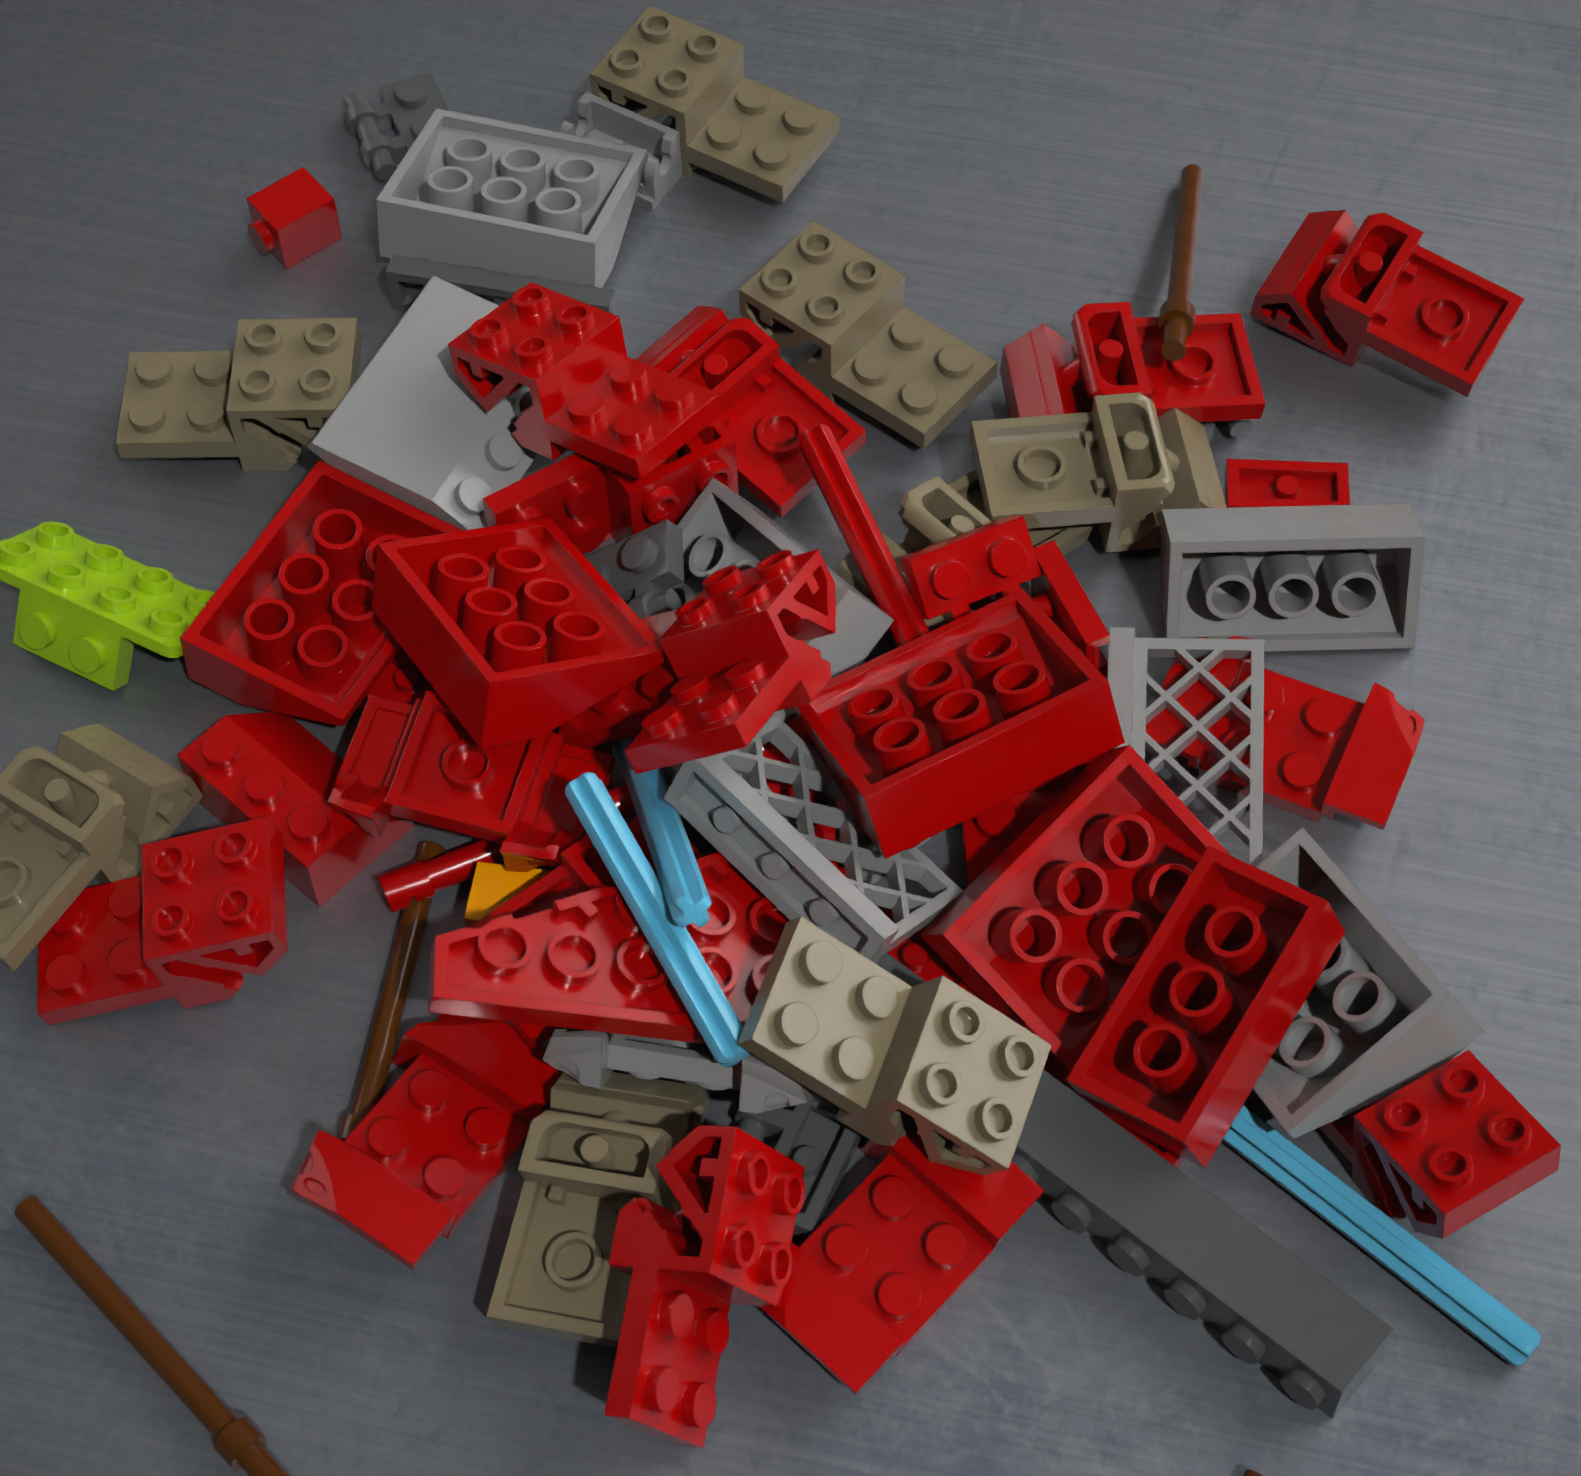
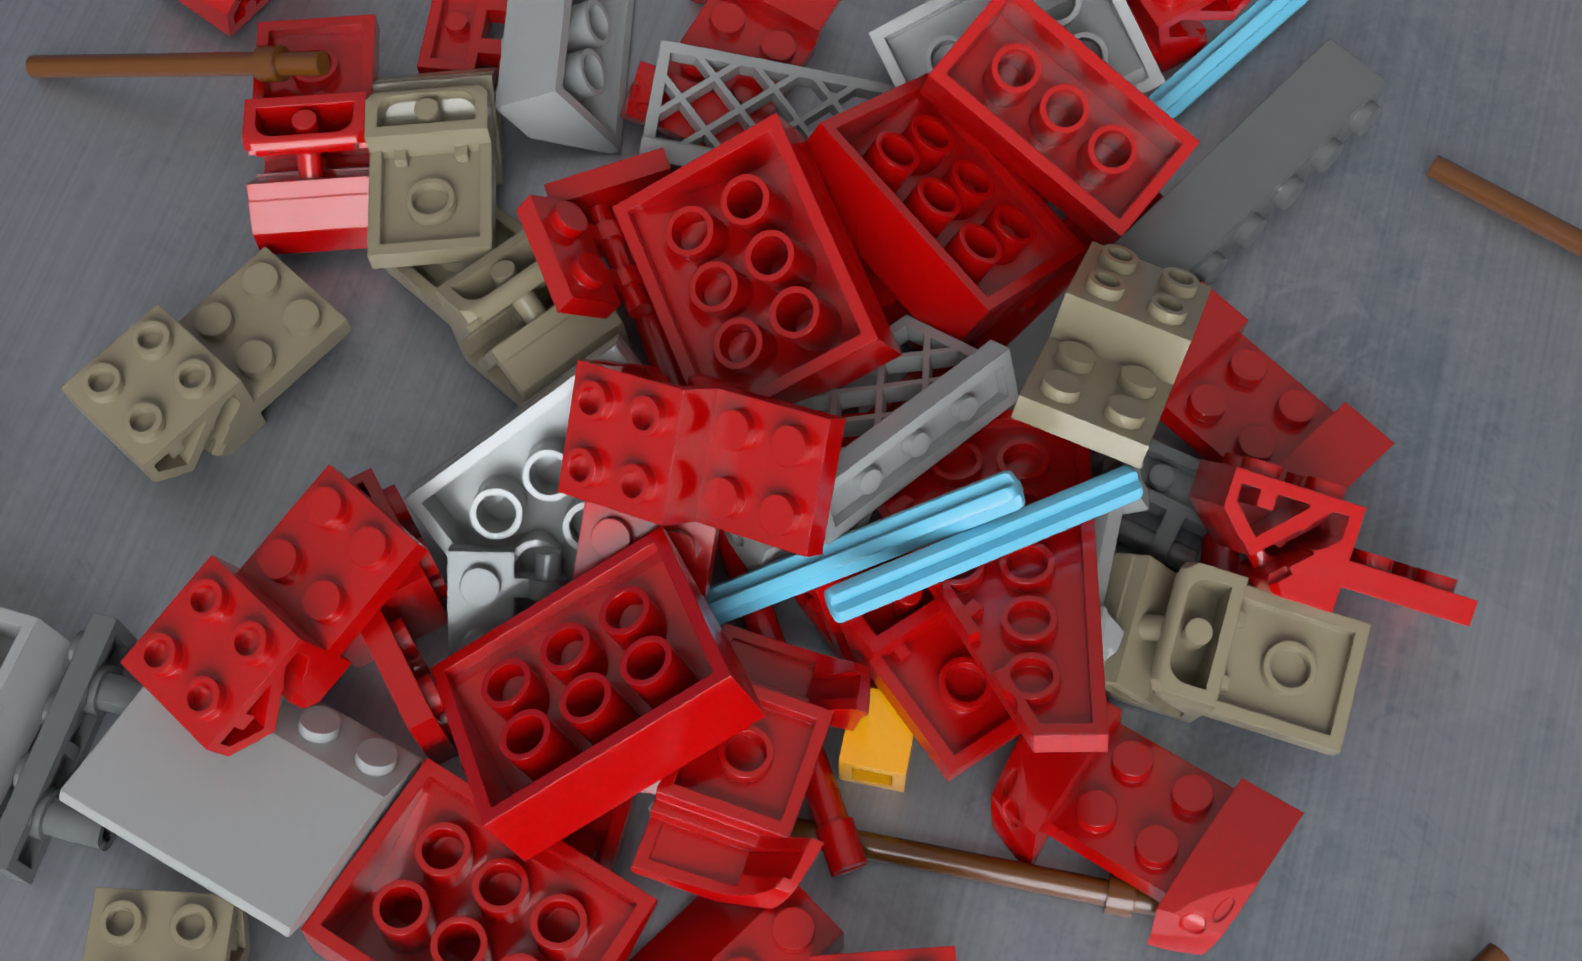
camera: 85 degrees left, 10 degrees up
red piece [635,305,866,518] -> none
red axle [799,424,930,647] -> none

